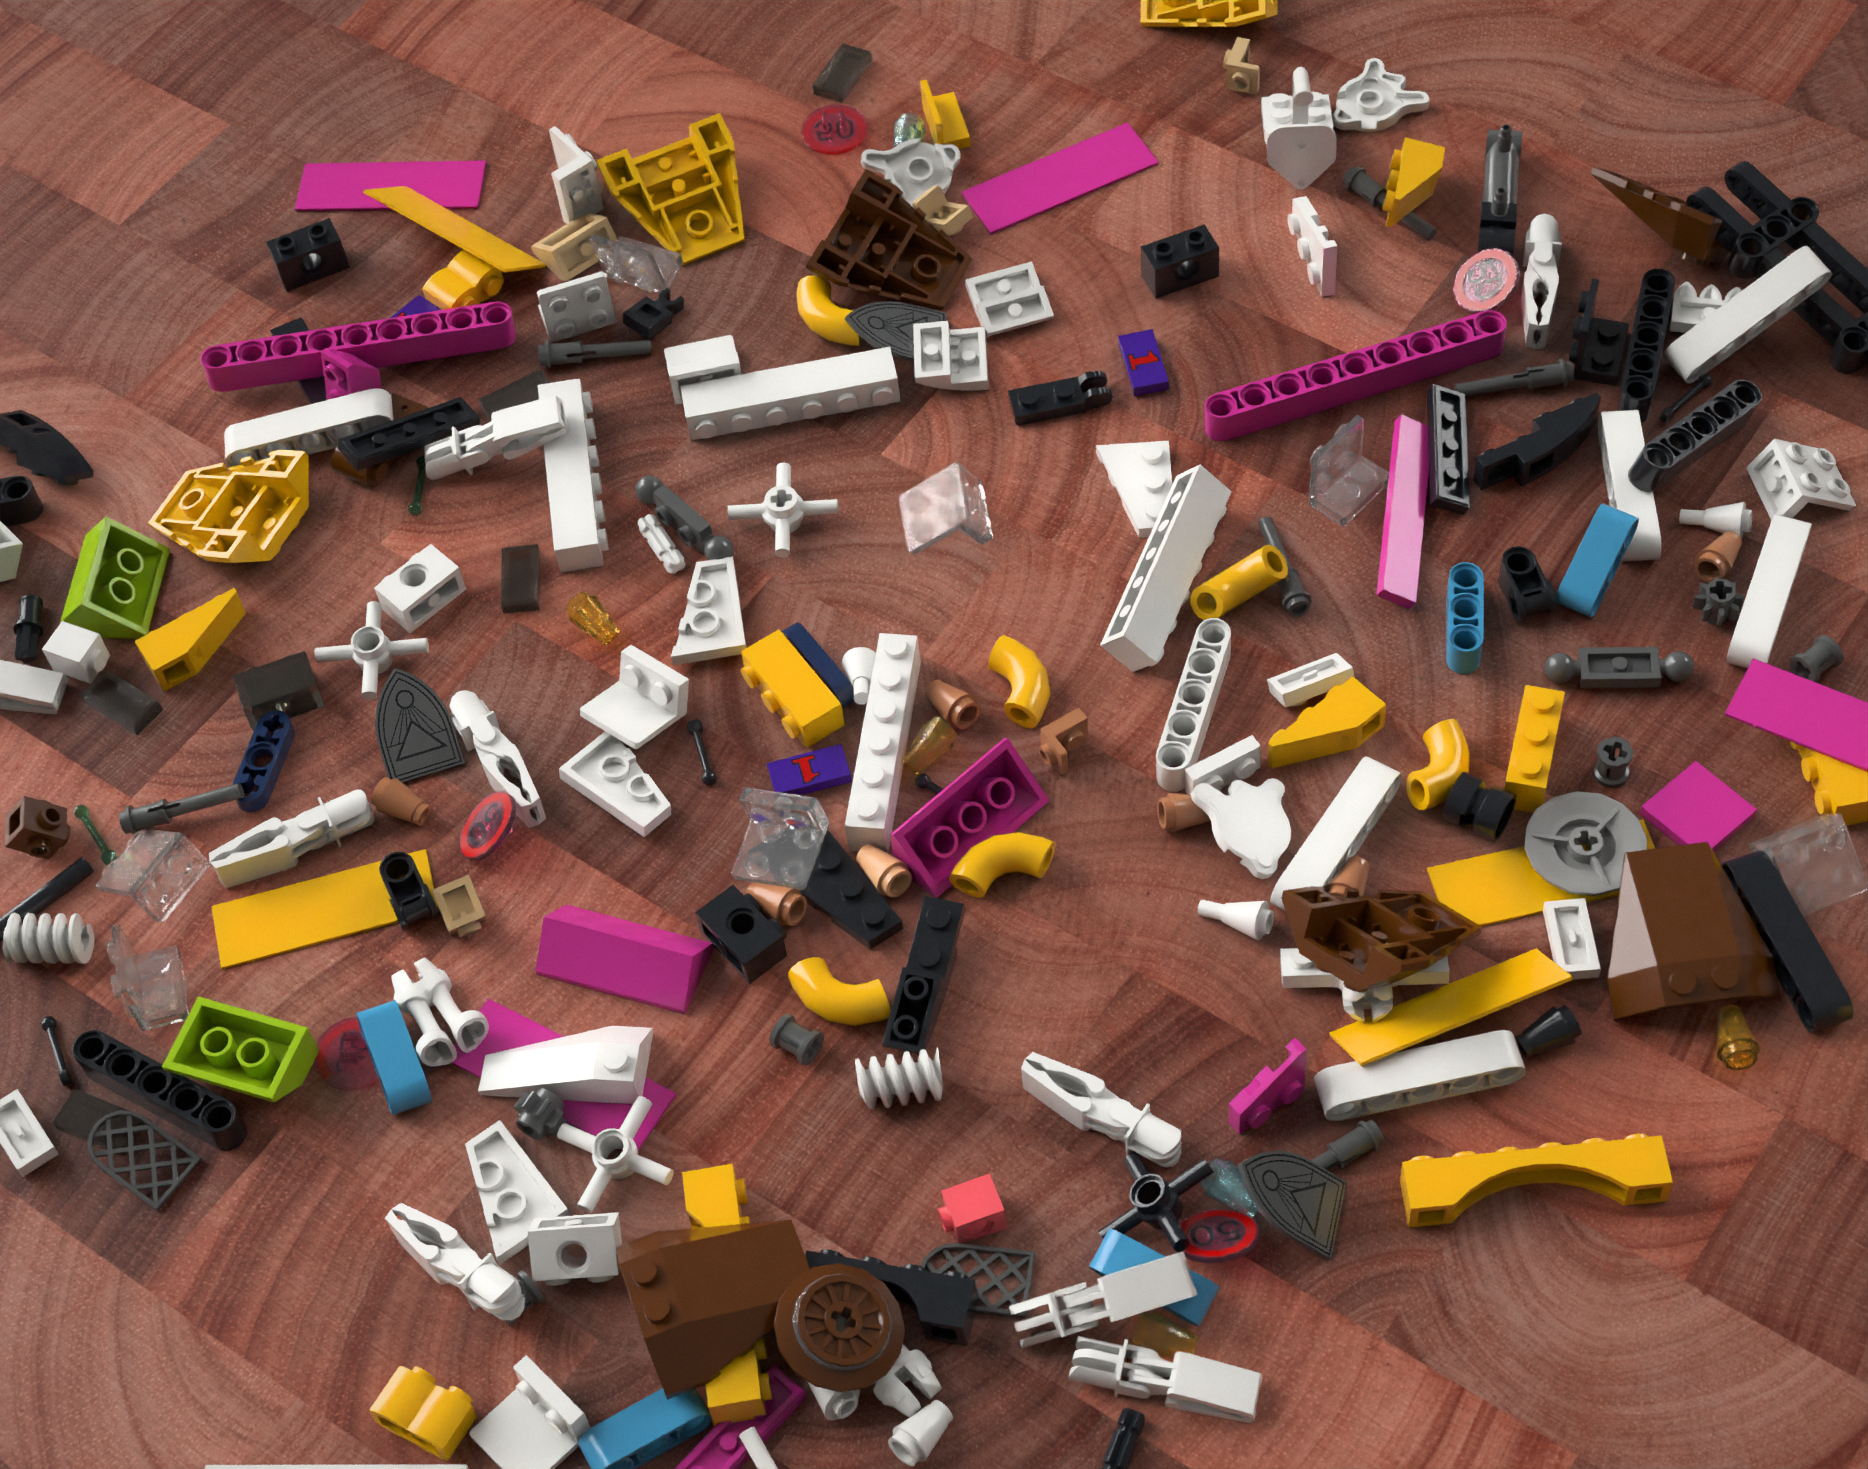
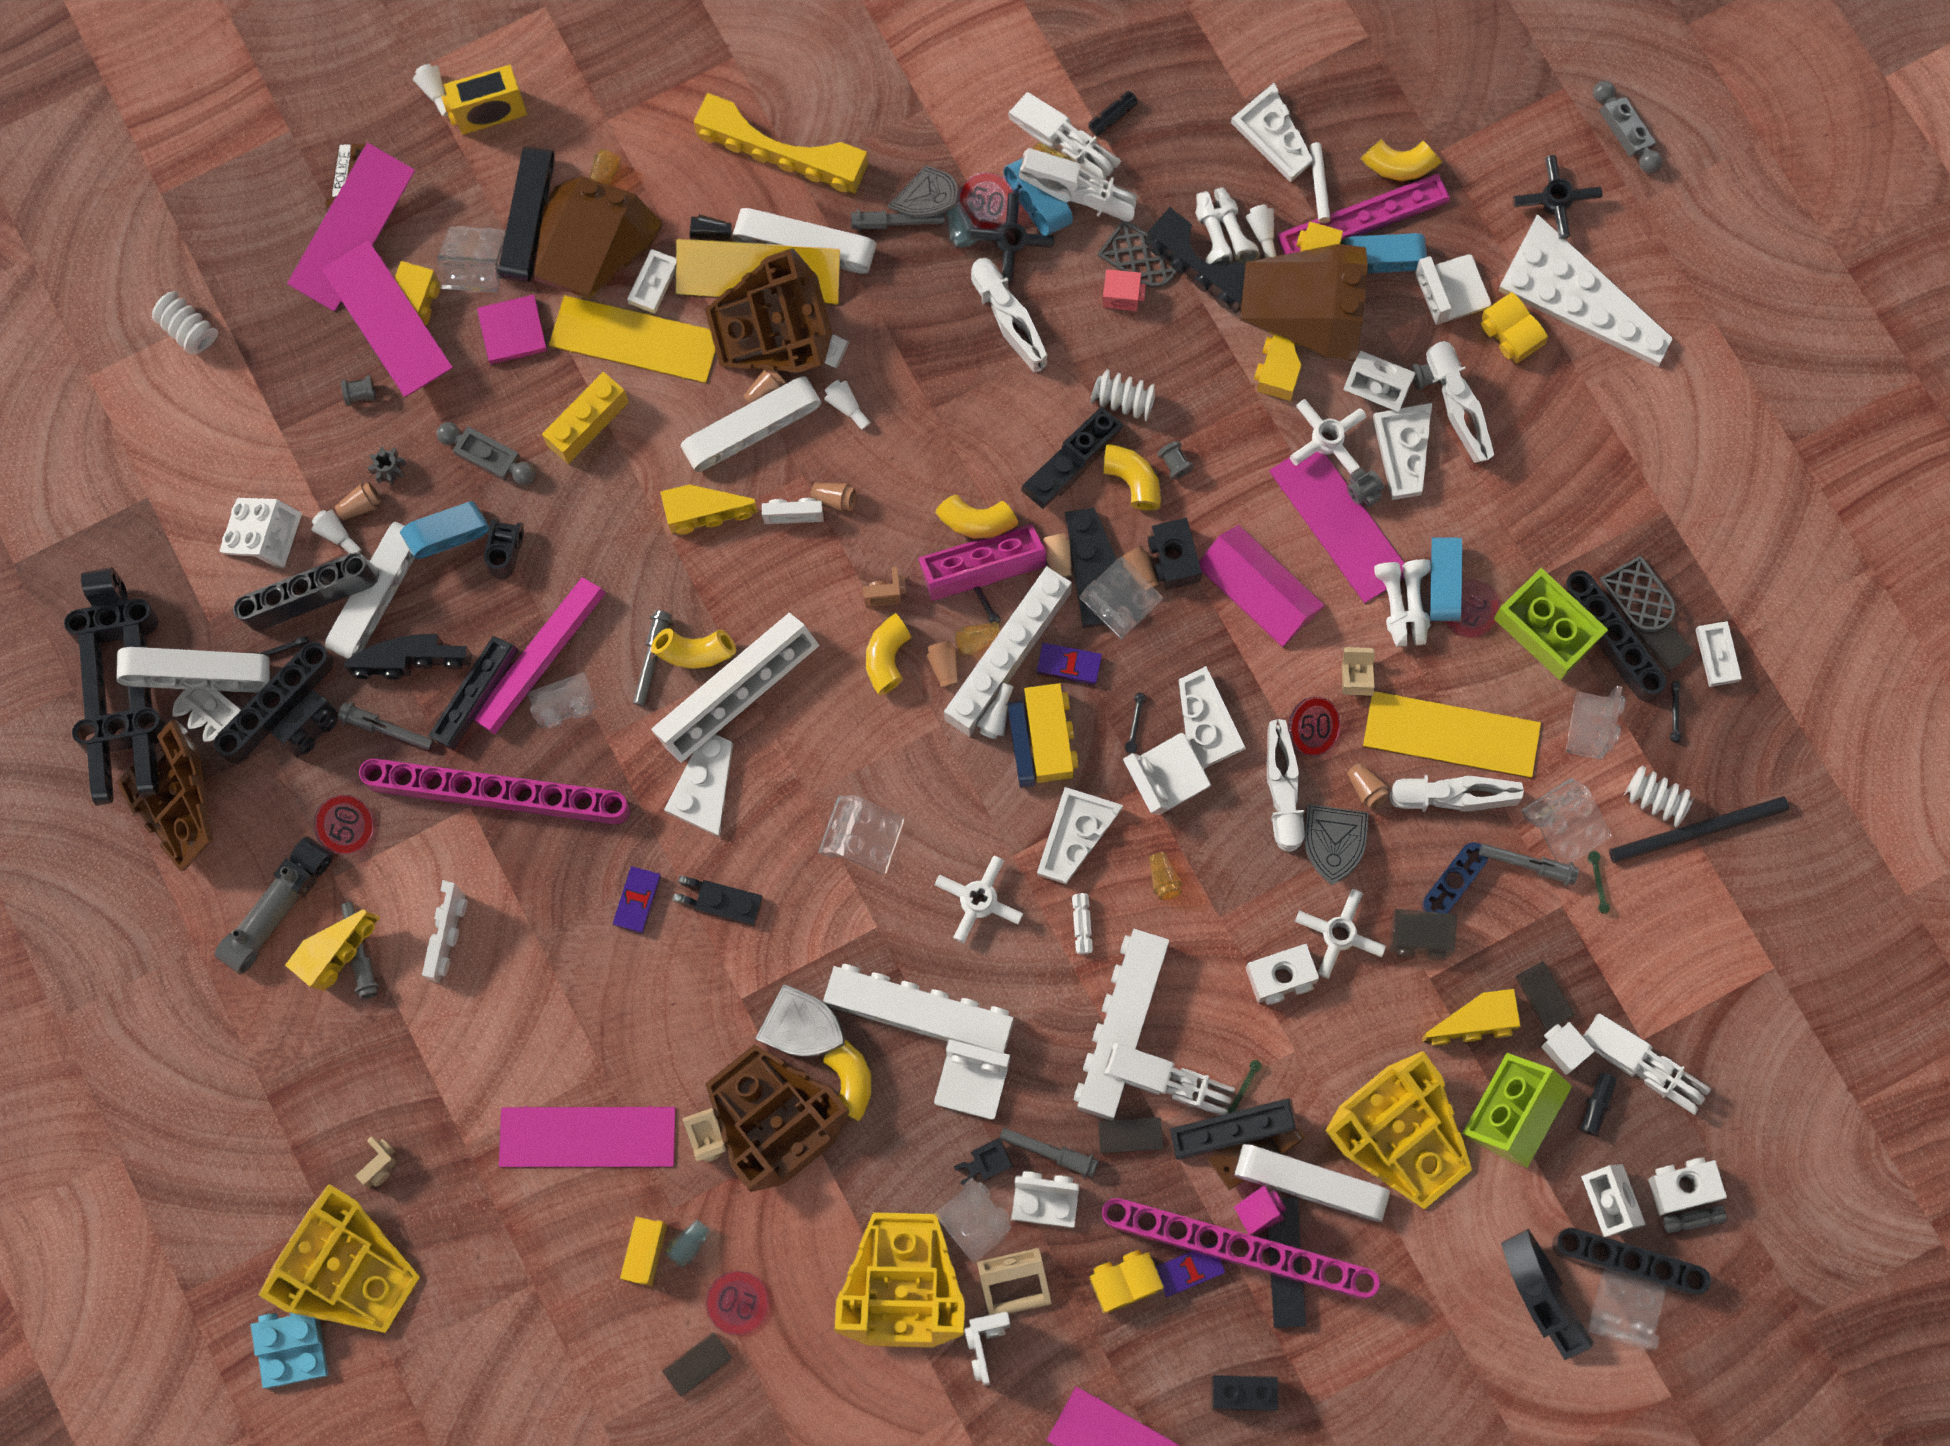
camera: 155 degrees left, 20 degrees up
reddish brown brick [5,796,70,859] -> none
yellow window [363,186,546,273] -> none
black piece [379,852,440,932] -> none
white wedge [478,1026,653,1104] -> none
clear smoke tile [501,544,540,614] -> none
dark grey plate [635,475,734,560] -> none
reddish brown piece [774,1263,905,1393] -> none
white tile [861,139,961,208] -> none
white cone [888,1400,953,1466] -> none
white slope [913,321,989,390] -> none
white slope [965,262,1054,337] -> none
black brick [1141,224,1219,299] -> none
white beam [1156,618,1231,792] -> none
white tile [1191,778,1291,879] -> none
dark pink wing [1229,1038,1307,1135] -> none
white plate [1261,67,1337,190] -> none
white plate [1267,653,1355,708] -> none
white tile [1333,58,1430,132] -> none
yellow cylinder [1406,719,1470,810] -> none
black wheel [1442,772,1517,842] -> none
dark azure beam [1446,562,1484,674] -> none
white arm [1521,214,1562,349] -> none
light grey piece [1524,791,1647,896] -> none
dark grey bush [1593,736,1634,788] -> none
white beam [1726,514,1812,668] -> none

